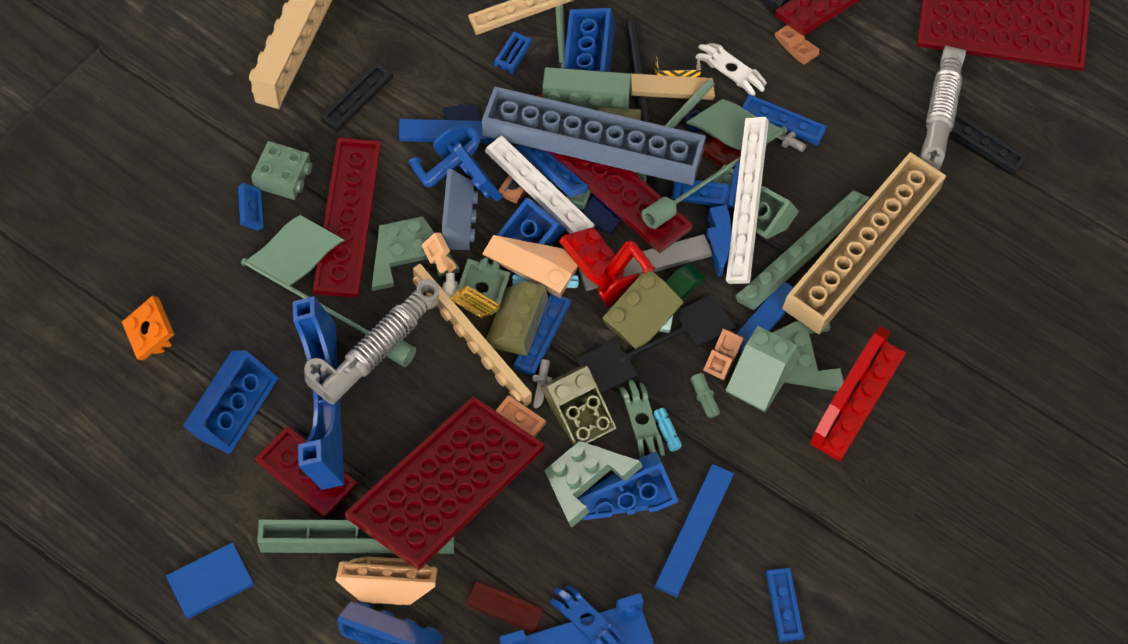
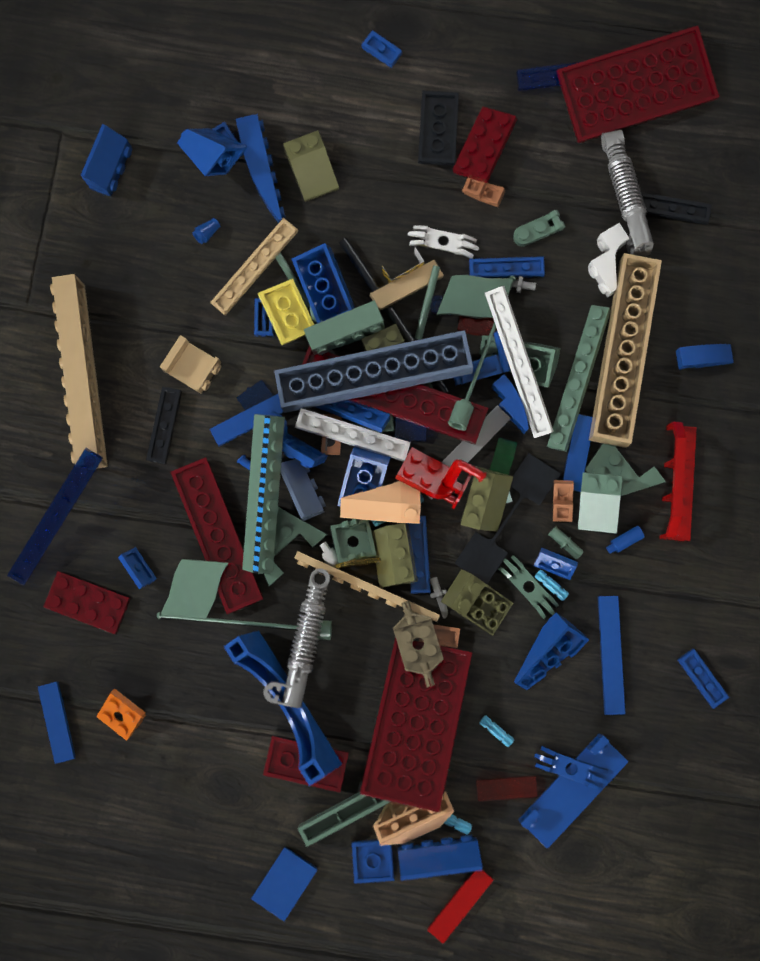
camera: 20 degrees left, 20 degrees up
blue slope [183,350,278,454] -> none
sand green brick [251,141,312,200] -> none
light nougat plate [421,233,456,273] -> none
wing [544,441,643,528] -> none
none -> clear blue plate [7,448,103,585]
none -> blue tile [38,682,76,764]
none -> dark red plate [43,571,131,634]
none -> tan panel [160,335,221,394]
none -> sand green brick [242,414,285,574]
none -> light yellow plate [258,279,314,345]
none -> blue tile [352,839,394,884]
none -> dark tan plate [393,601,443,687]
none -> medium azure piece [444,815,472,835]
none -> medium azure axle [479,715,514,747]
none -> sand green plate [513,210,566,246]
none -> blue plate [534,548,578,580]
none -> white arch [588,223,629,298]
none -> blue cylinder [606,526,645,554]
none -> blue slope [676,344,734,369]

